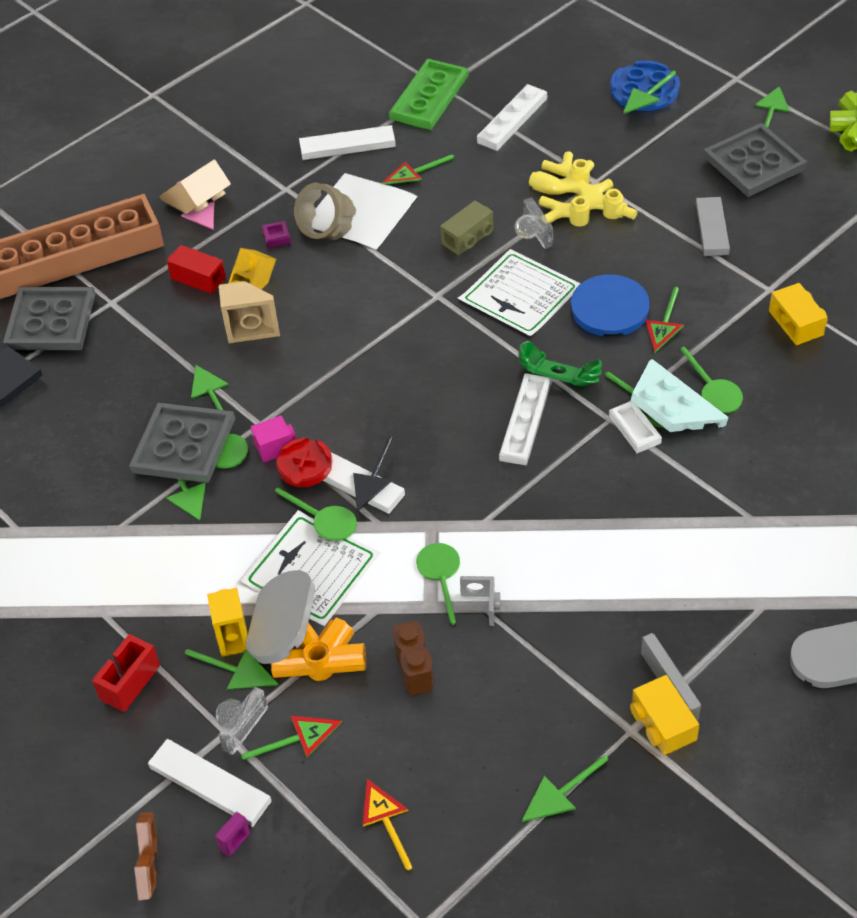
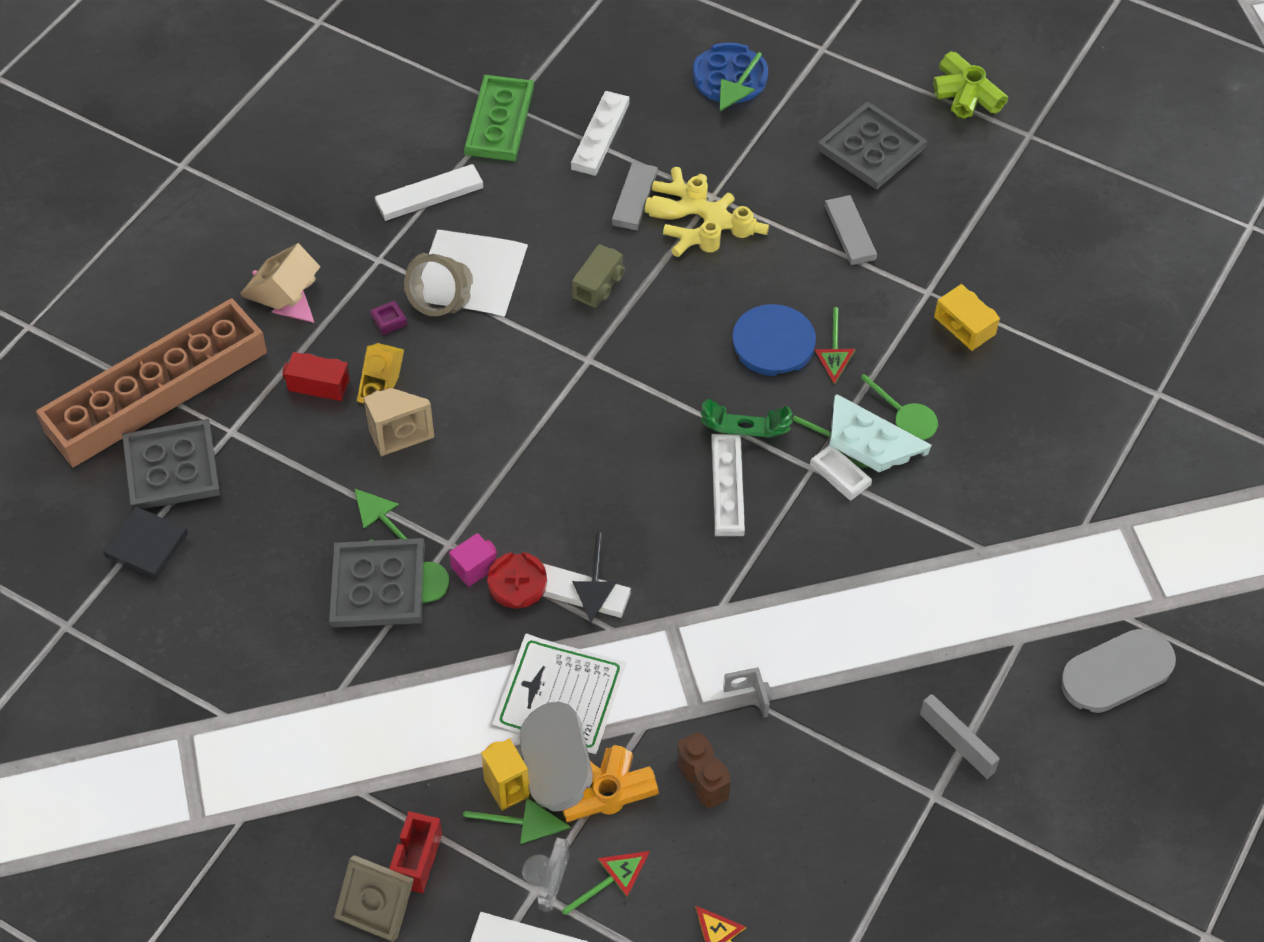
camera: 20 degrees left, 5 degrees up
bright green piece [166,479,206,521] -> none
bright green piece [275,488,357,541] -> none
bright green piece [382,155,454,185] -> none
bright green piece [416,543,460,625] -> none
white sticker [458,249,580,336] -> none
clear tile [515,198,553,249] -> none
bright green piece [522,755,608,822] -> none
yellow brick [630,675,699,756] -> none
bright green piece [755,87,790,128] -> none
none -> dark tan tile [334,855,414,942]
none -> light grey tile [612,162,658,231]

